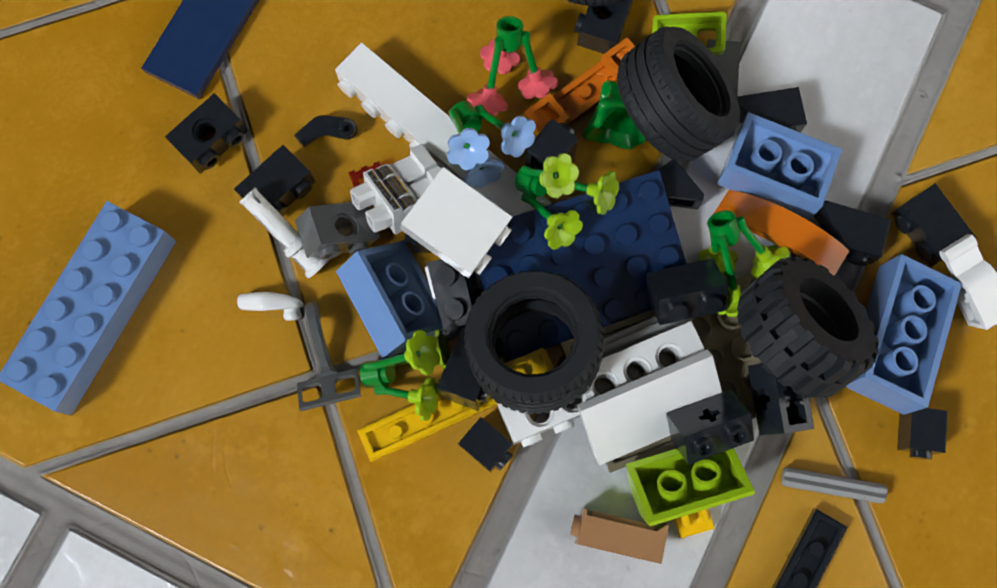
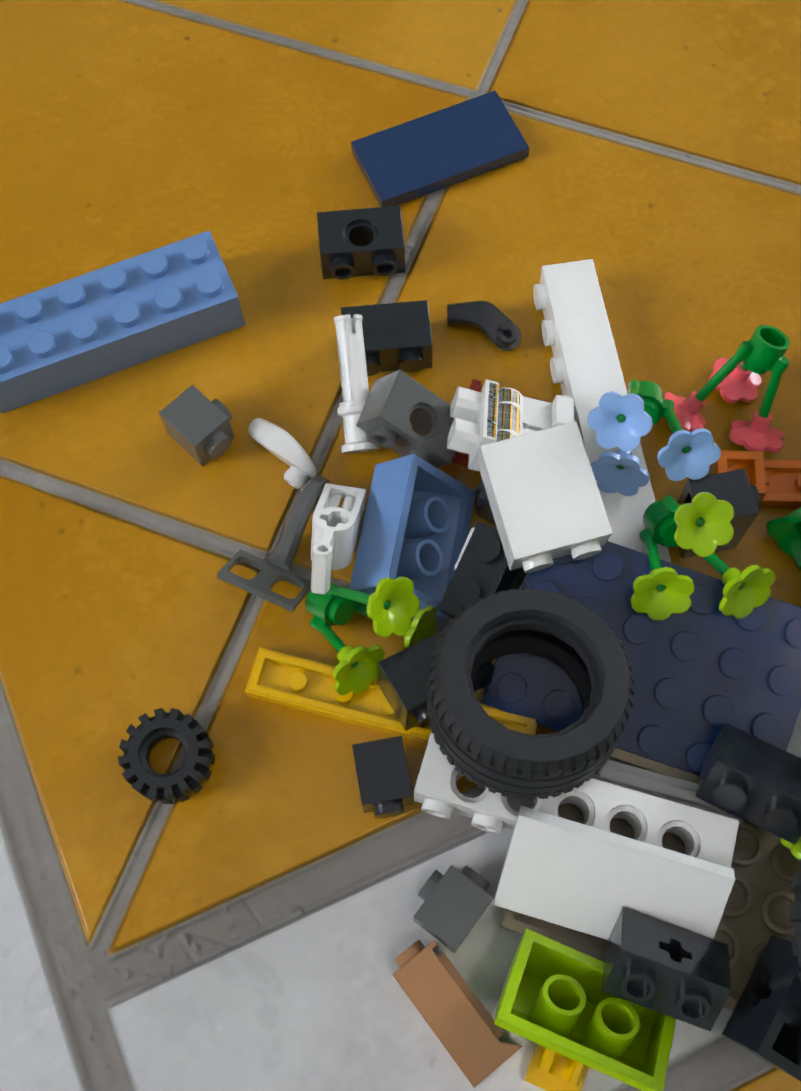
camera: 40 degrees right, 10 degrees down
none -> black tyre [118,708,215,804]
none -> dark grey brick [159,384,235,466]
none -> white piece [311,483,366,595]
none -> dark grey brick [413,865,494,954]

